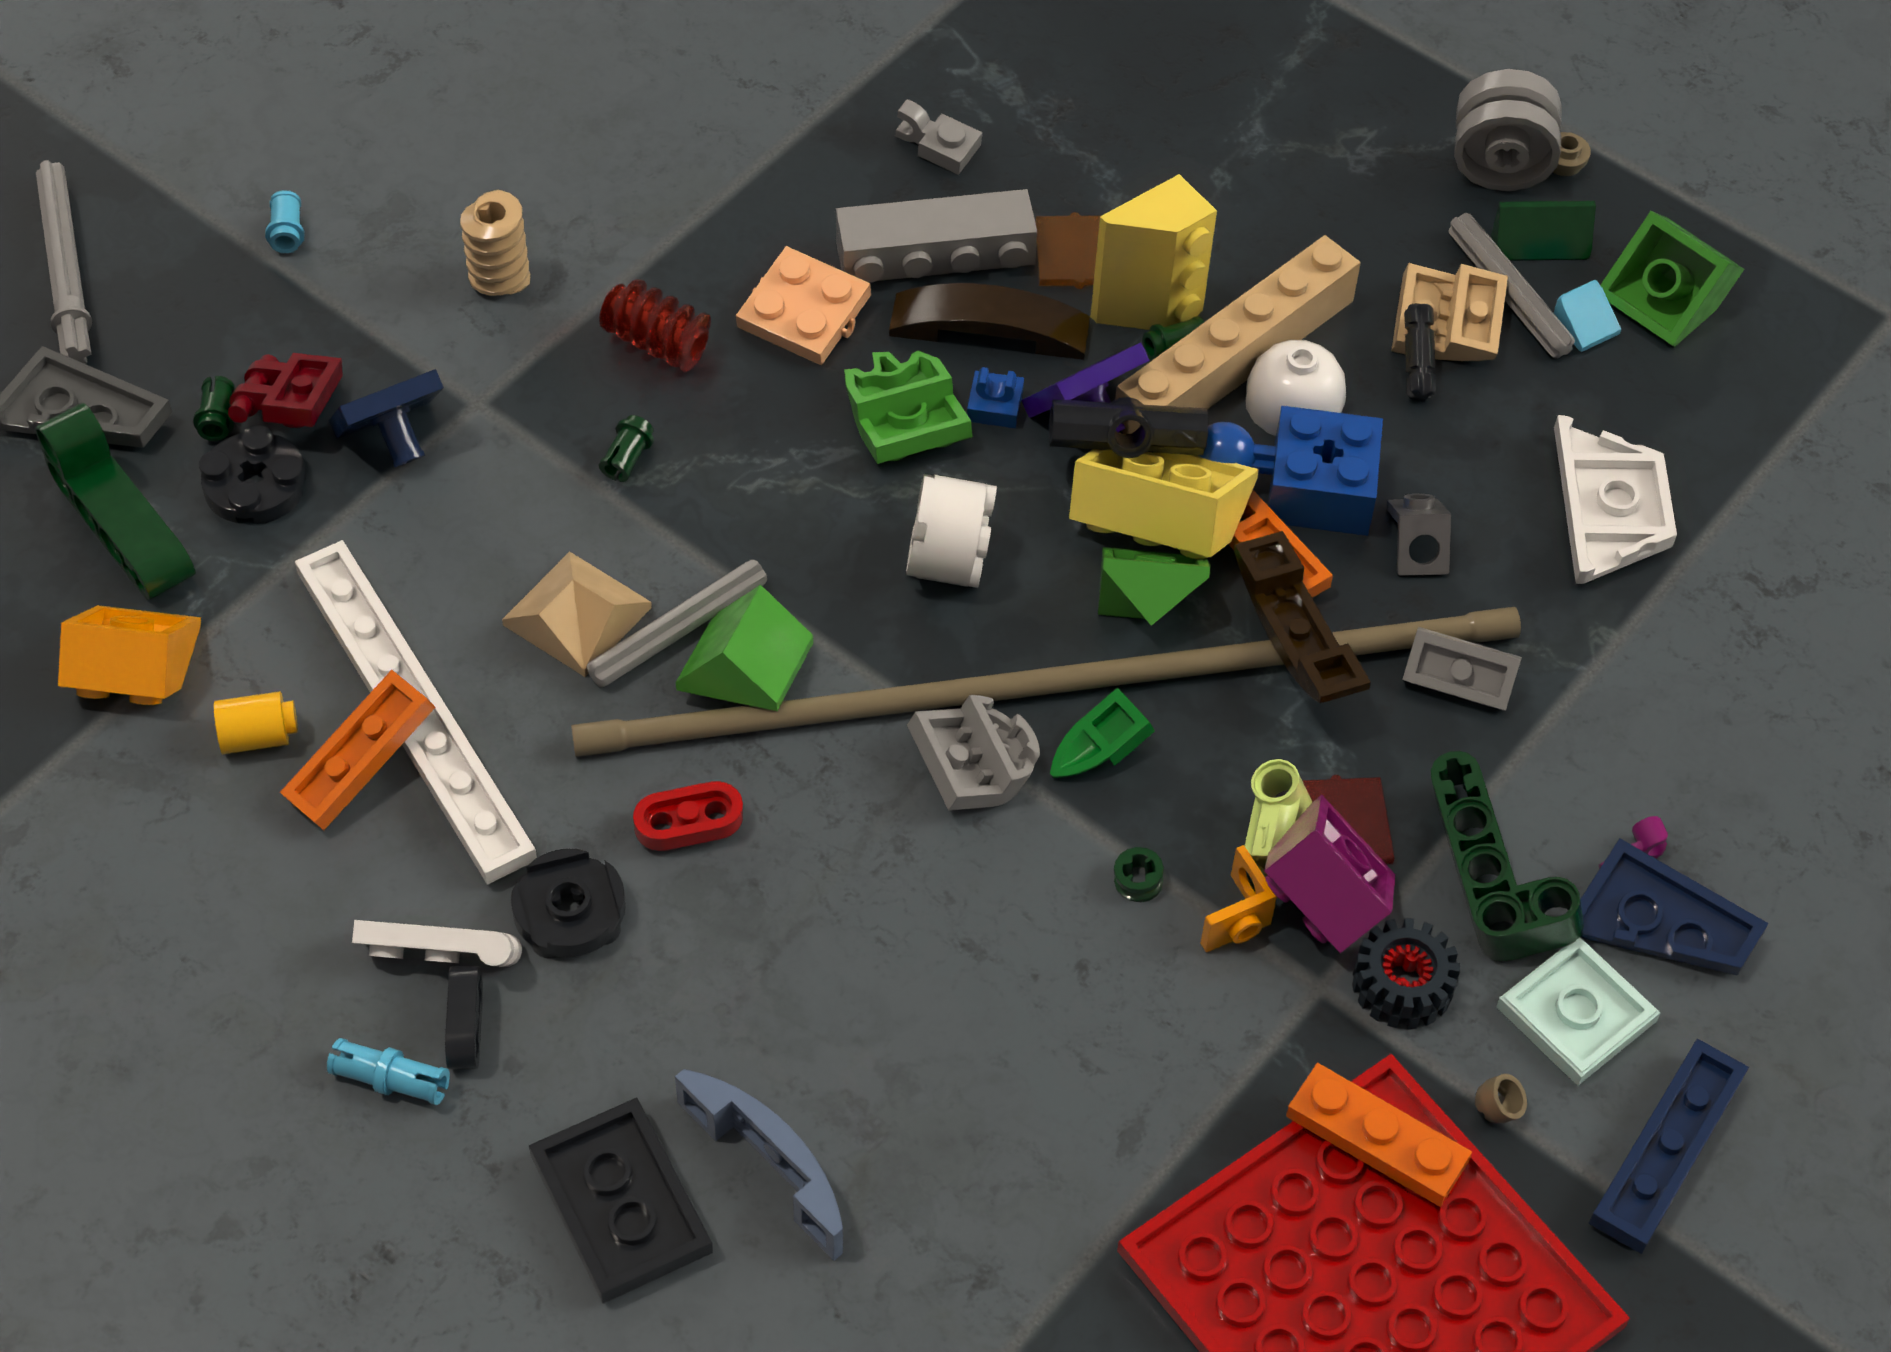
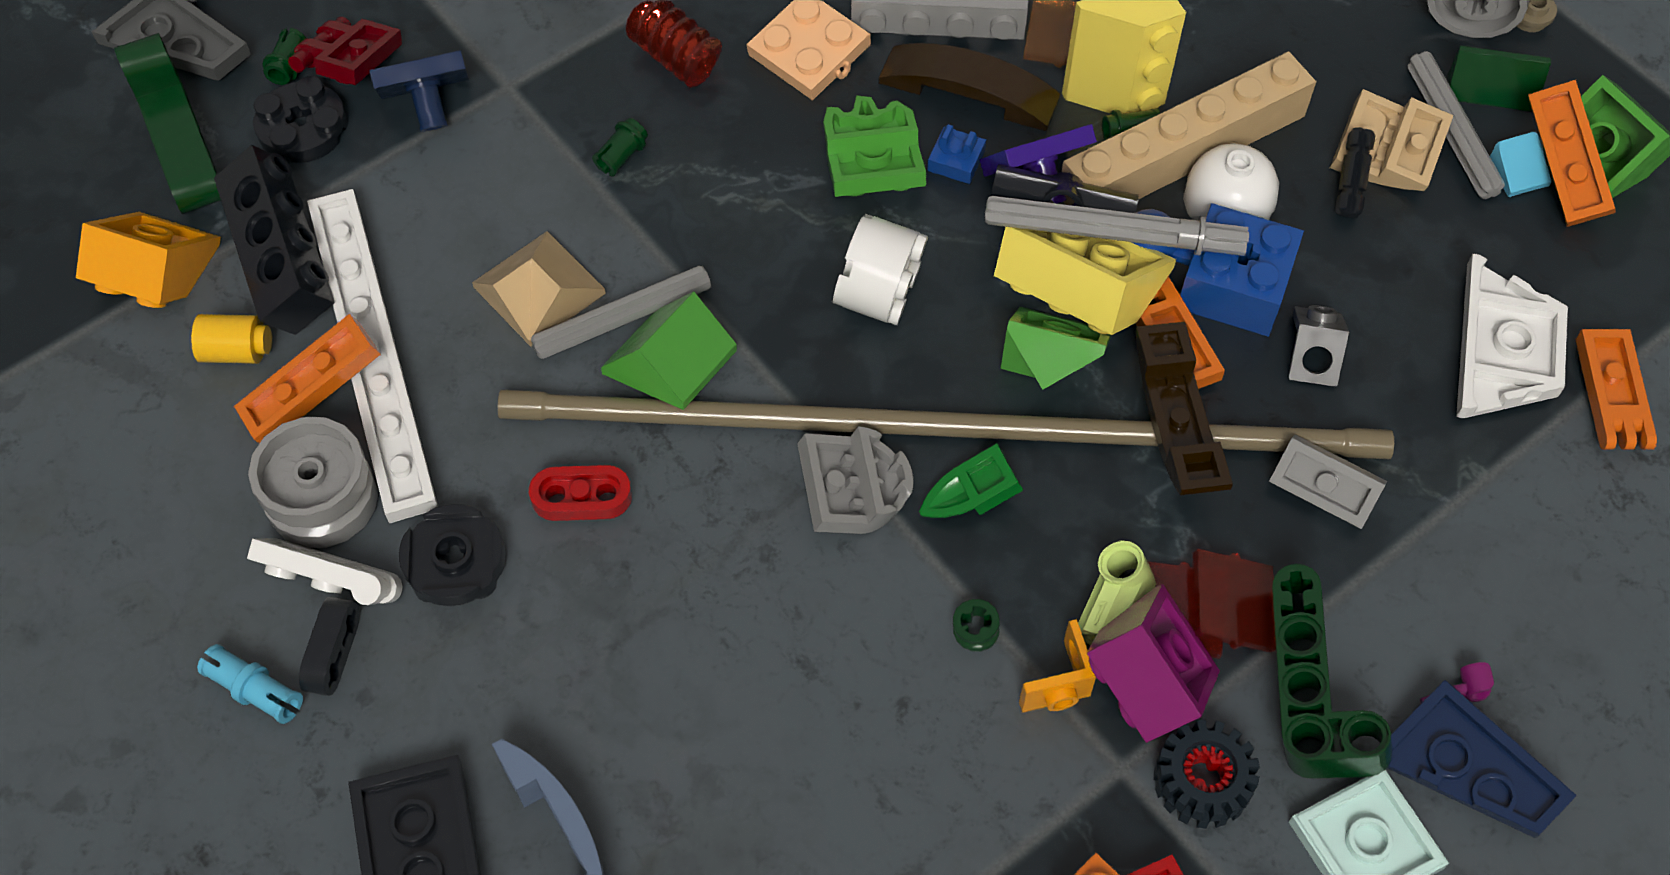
camera: 15 degrees right, 5 degrees up
none -> black brick [214,145,335,335]
none -> light grey wheel [248,417,378,548]
none -> light grey axle [985,196,1249,256]
none -> clear red piece [1193,549,1276,653]
none -> orange plate [1528,80,1616,227]
none -> orange hinge [1575,329,1657,450]

